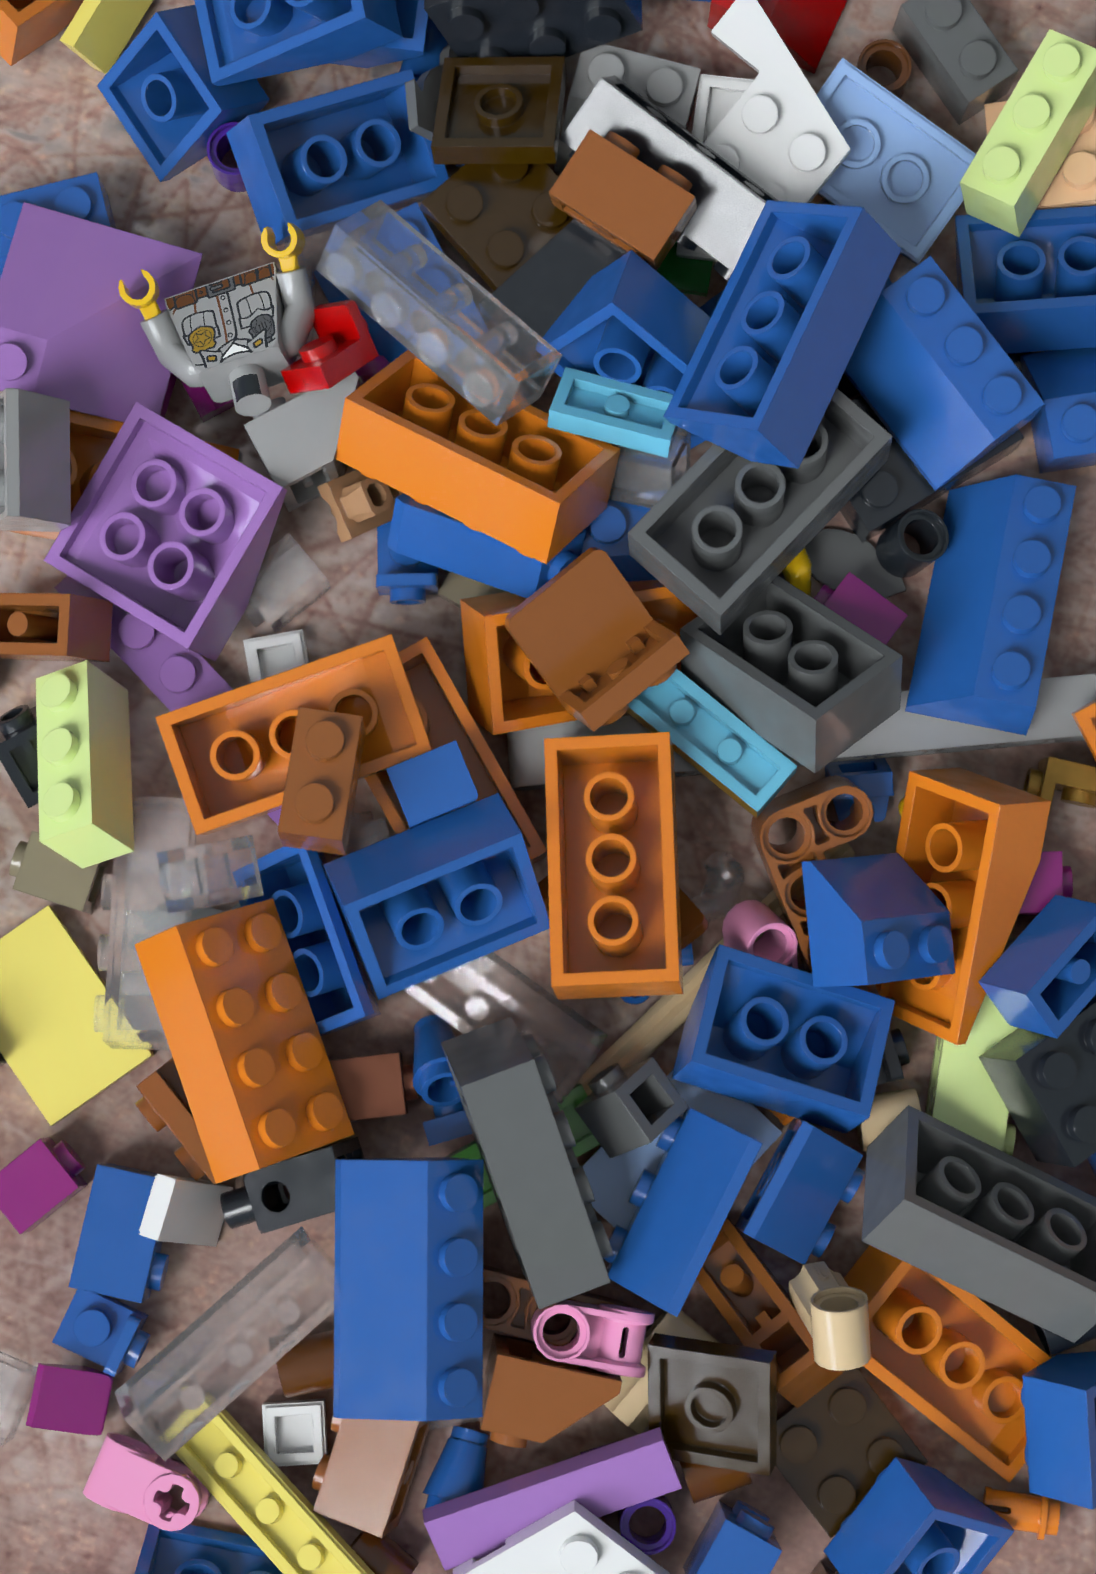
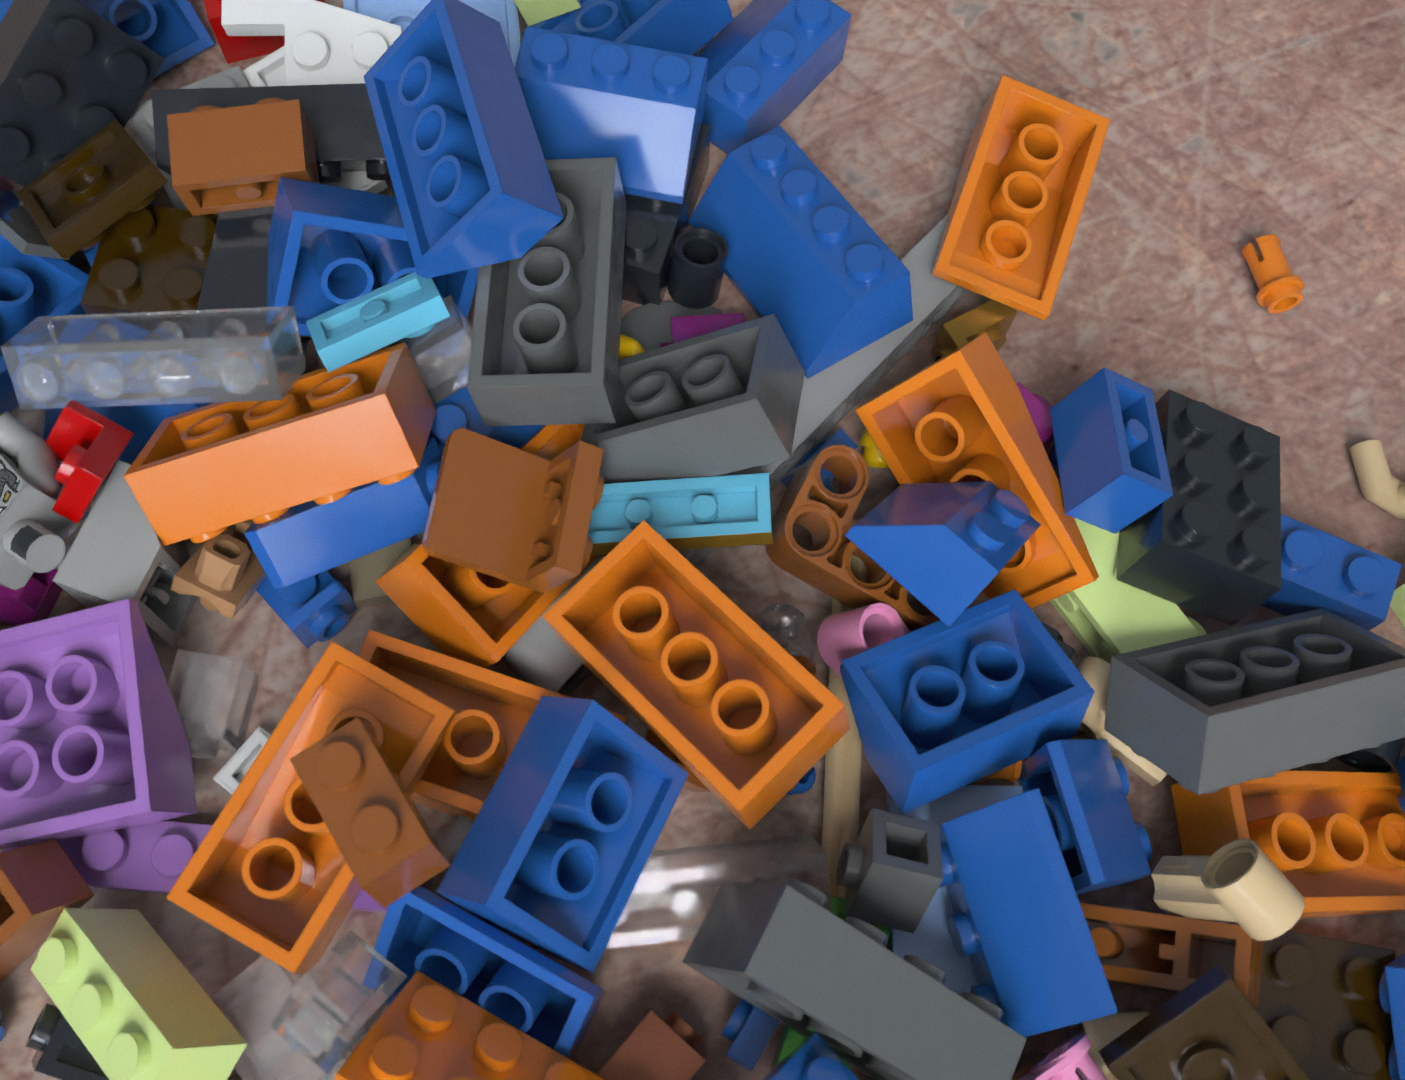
camera: 45 degrees left, 15 degrees down
blue panel [386,740,478,829] -> none
blue cone [413,1015,461,1107] -> none

